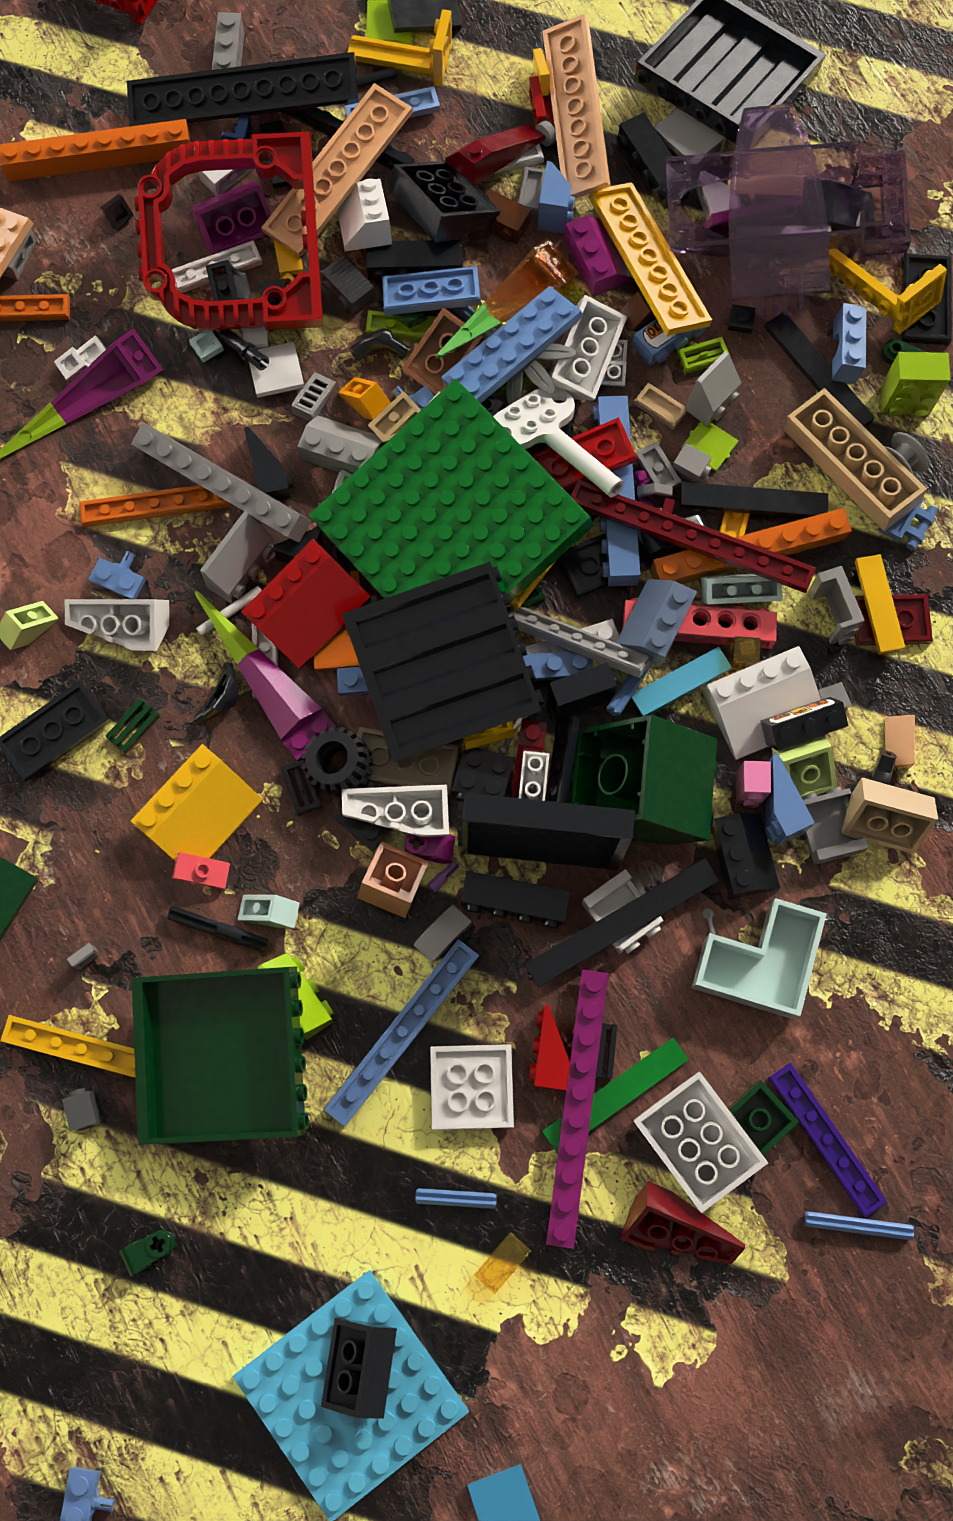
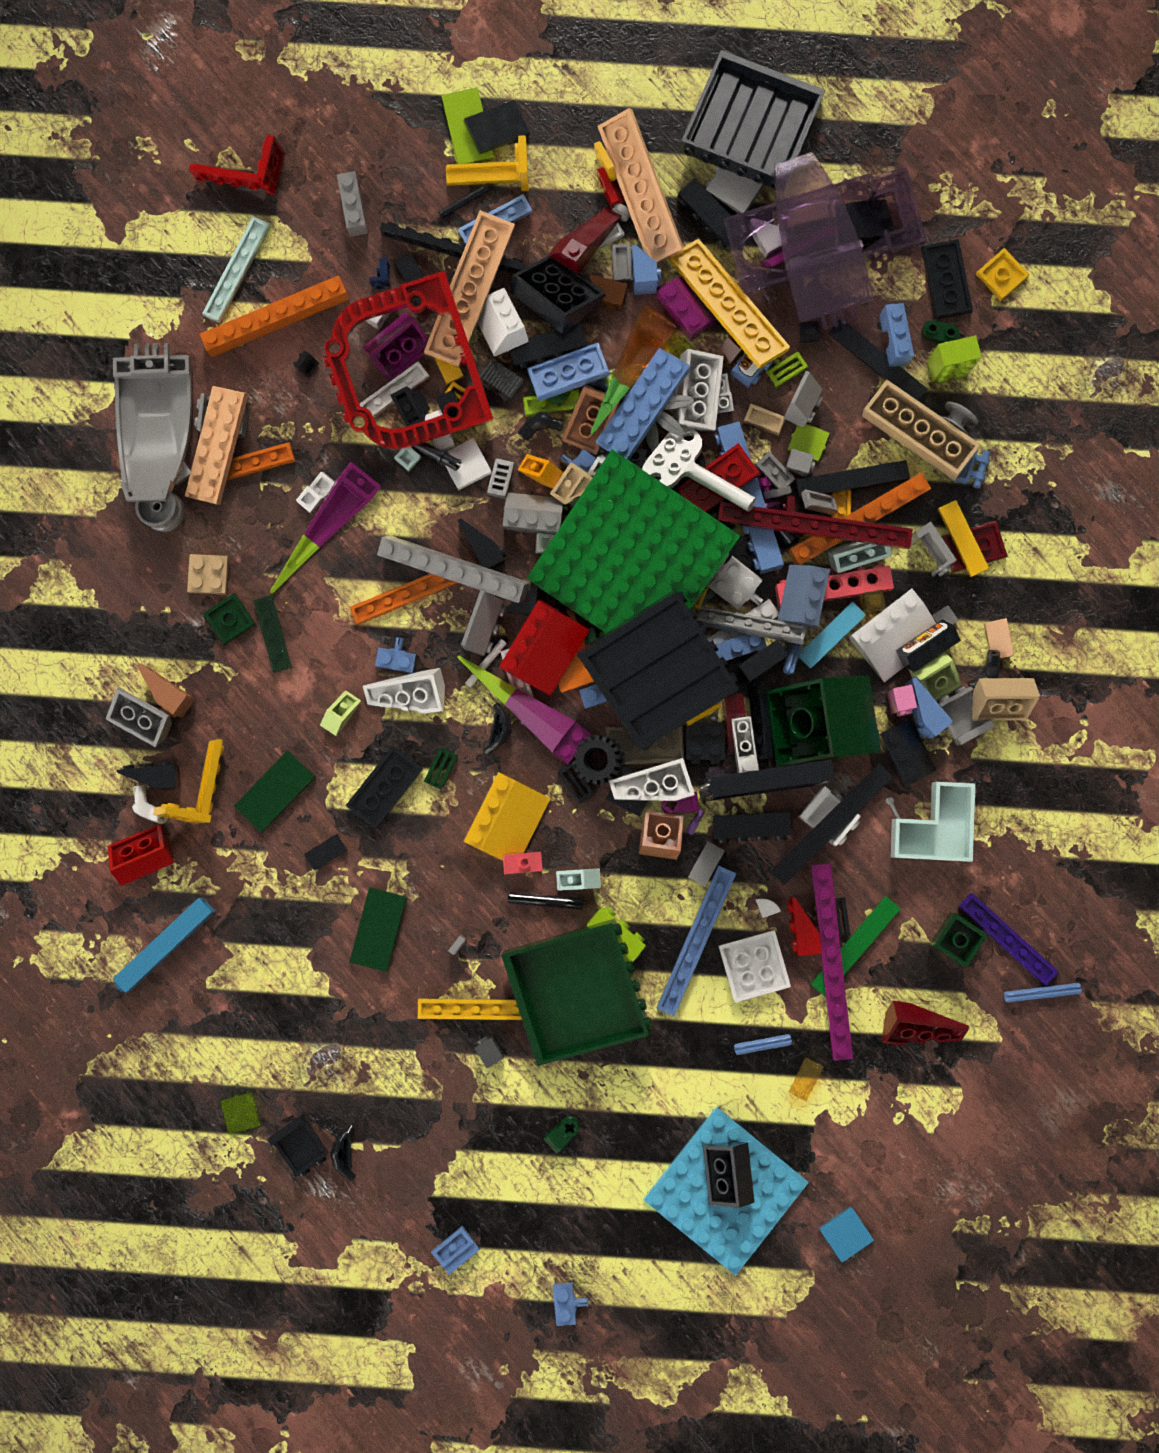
camera: 10 degrees left, 10 degrees up
black plate [127,52,359,127] -> none
white slope [634,1071,768,1213] -> none
yellow bracket [826,248,947,334] -> none
none -> light aqua tile [202,216,271,324]
none -> white plate [709,556,763,610]
none -> white tile [756,899,781,918]
none -> light grey tile [801,489,838,515]

